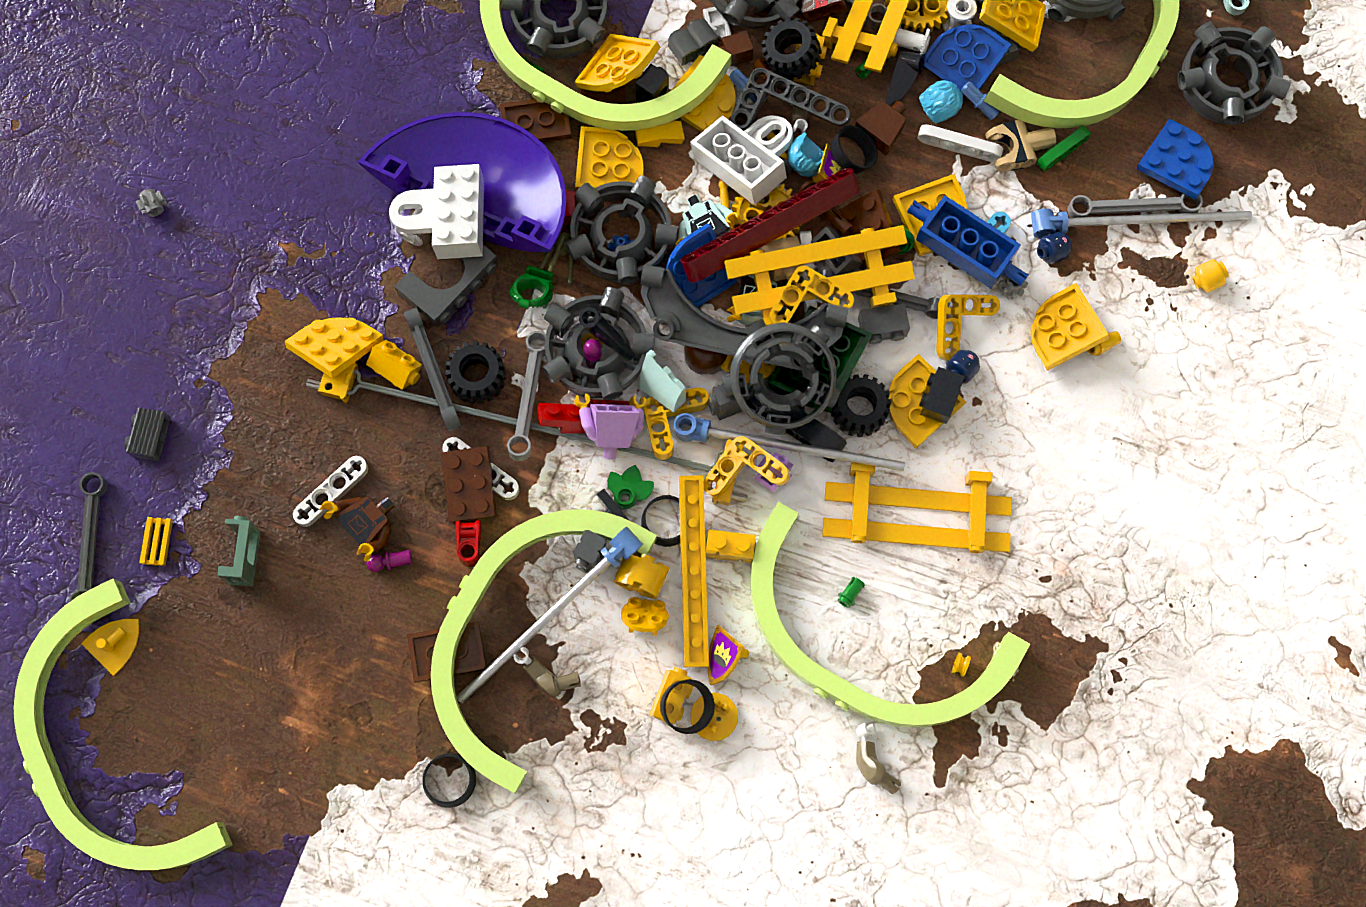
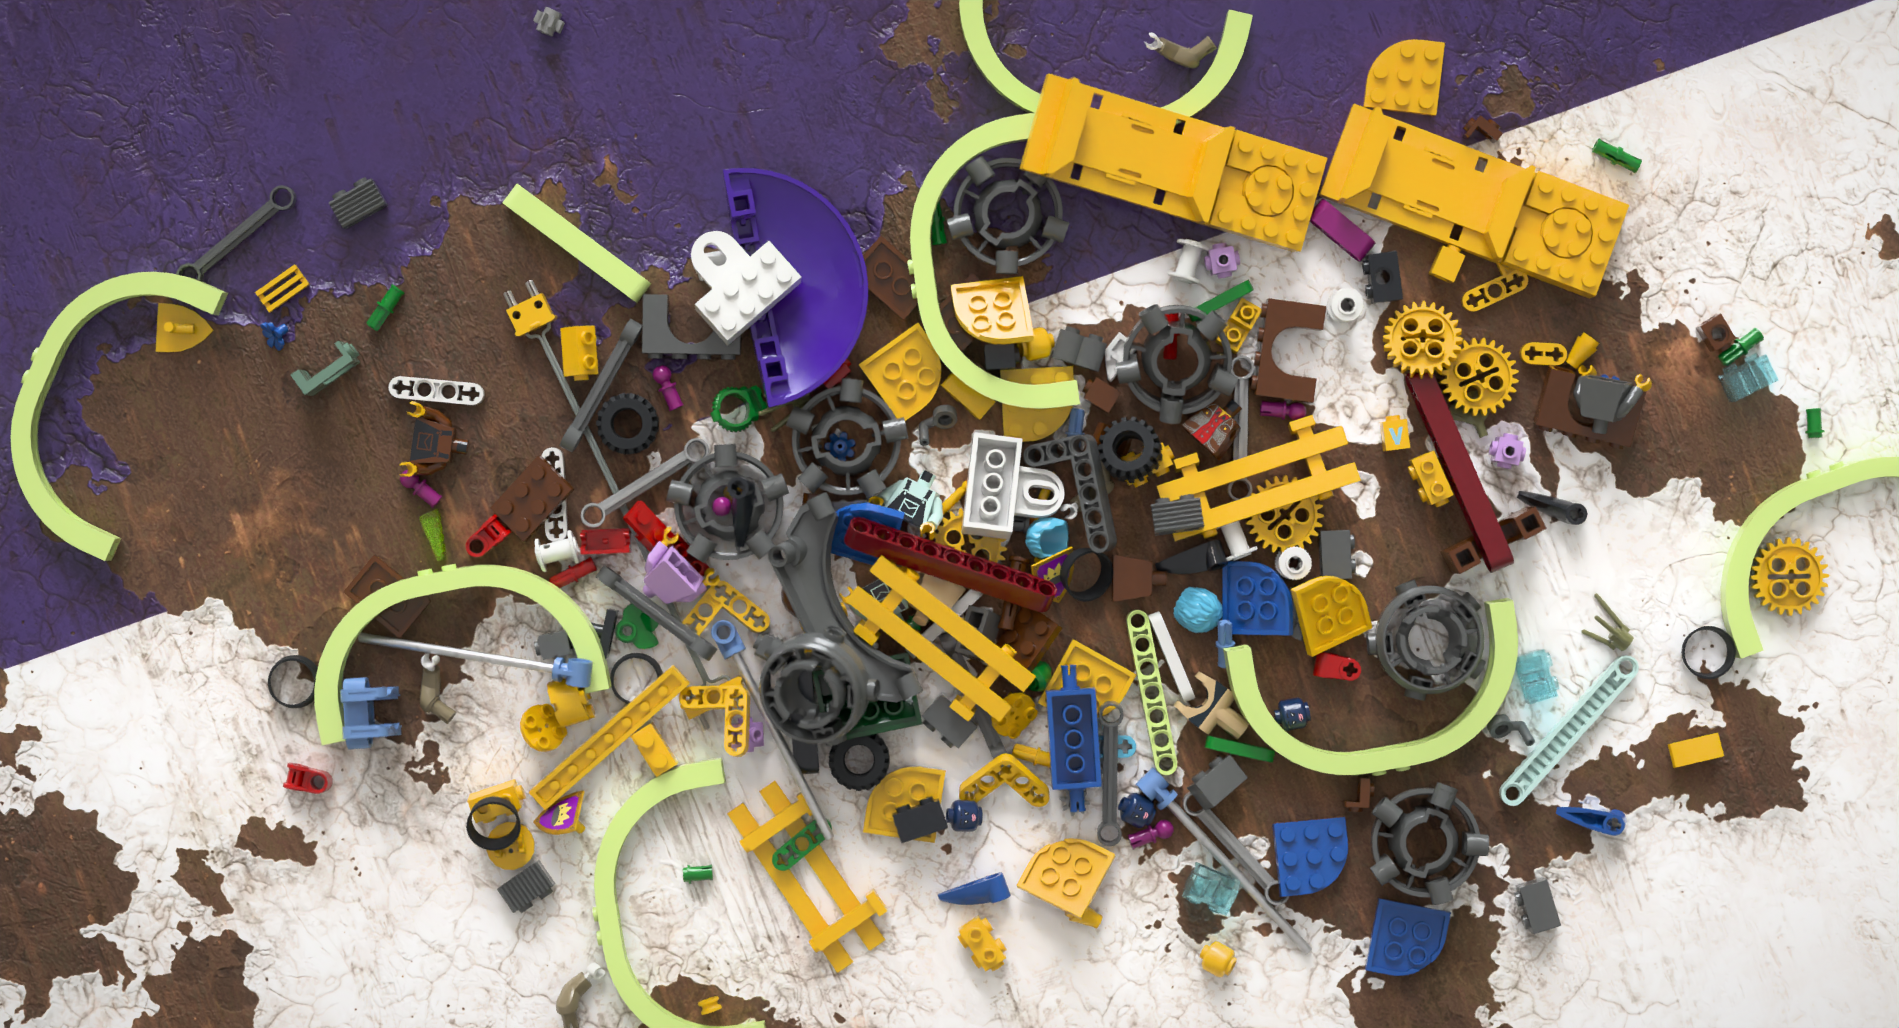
camera: 50 degrees right, 15 degrees up
yellow plate [285,318,384,378] -> none
light aqua slope [639,350,686,413] -> none
yellow beam [769,266,854,324] -> none
none -> blue plant [260,322,289,351]
none -> red piece [283,762,333,794]
none -> medium blue piece [340,677,402,750]
none -> green axle [366,284,405,331]
none -> clear neon green slope [419,509,446,561]
none -> dark grey brick [497,860,555,913]
none -> yellowish green beam [502,184,651,303]
none -> white hose [534,530,580,572]
none -> red axle [549,557,597,589]
none -> red hinge [580,528,631,555]
none -> dark grey piece [595,565,718,661]
none -> magenta pin [653,365,684,411]
none -> green beam [772,818,832,871]
none -> dark grey plate [919,405,957,446]
none -> blue piece [938,872,1011,905]
none -> yellow brick [957,915,1007,972]
none -> yellow plate [991,692,1038,739]
none -> yellow axle [1012,743,1050,768]
none -> yellow head [1017,327,1055,361]
none -> dark grey piece [1097,701,1124,847]
none -> yellowish green beam [1126,609,1177,775]
none -> magenta pin [1128,820,1174,850]
none -> dark grey brick [1151,494,1204,536]
none -> clear light blue brick [1182,862,1240,916]
none -> dark grey brick [1187,755,1248,811]
none -> dark blue head [1274,697,1311,731]
none -> red piece [1313,652,1361,681]
none -> reddish brown bracket [1342,776,1374,812]
none -> blue plate [1365,898,1451,976]
none -> dark grey brick [1514,877,1561,934]

